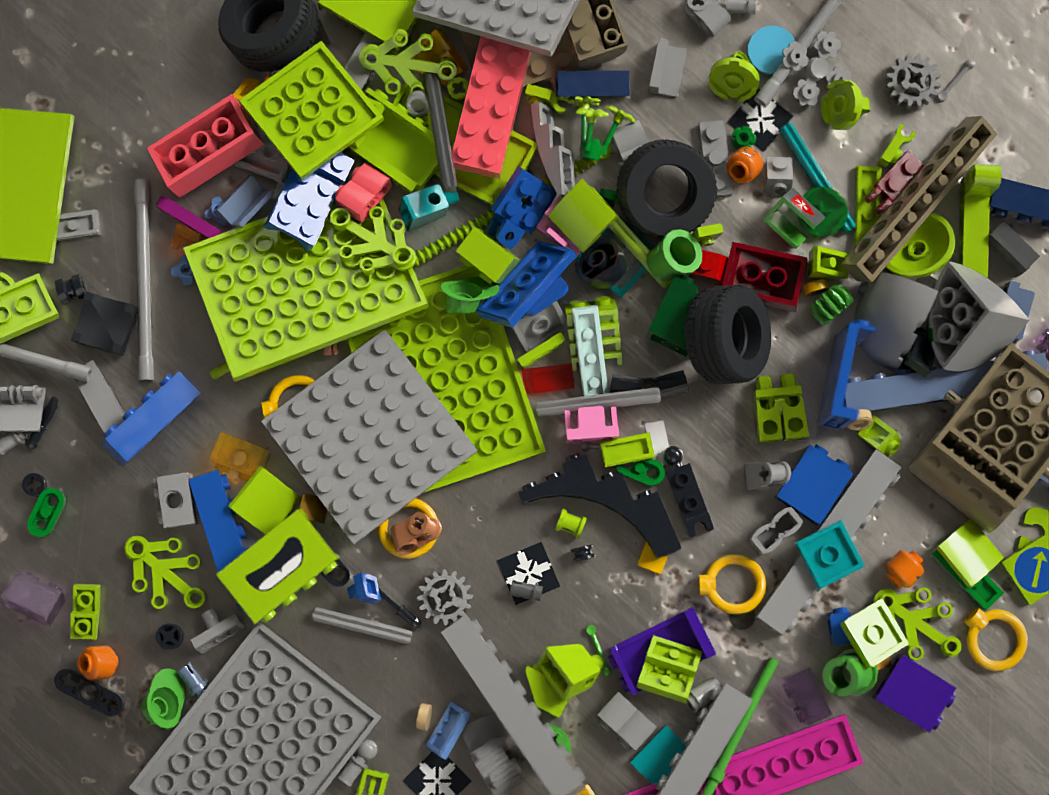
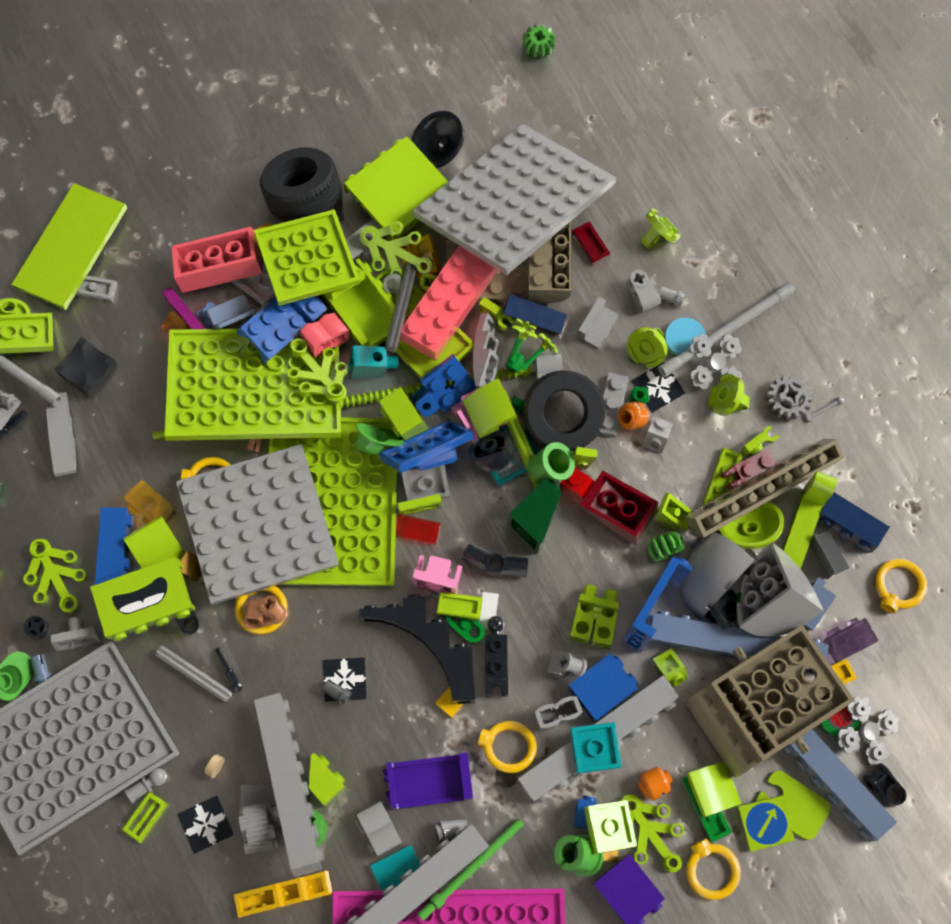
camera: 15 degrees right, 10 degrees down
black wheel [55,273,87,305] -> none
brick [101,371,200,466] -> none
light grey piece [134,179,154,381] -> none
light grey brick [154,472,198,529] -> none
medium blue plate [171,255,195,285] -> none
blue tile [347,573,381,604] -> none
light grey gear [417,569,473,625] -> none
medium blue plate [425,702,472,760] -> none
light grey axle [536,387,661,417] -> none
lime torso [537,644,603,701] -> none
lime bush [555,509,587,539] -> none
lime plate [564,296,623,371] -> none
black bush [571,544,596,562] -> none
light aqua tile [572,305,608,396] -> none
bright green hinge [586,625,612,677] -> none
lime slope [636,635,703,704] -> none
black tyre [684,285,771,384] -> none
bright green piece [763,188,825,249] -> none
teal axle [780,123,856,233] -> none
clear purple brick [782,666,833,726] -> none
green tile [798,187,848,237] -> none
yellow tile [803,279,830,296] -> none
tan tile [848,409,873,431] -> none

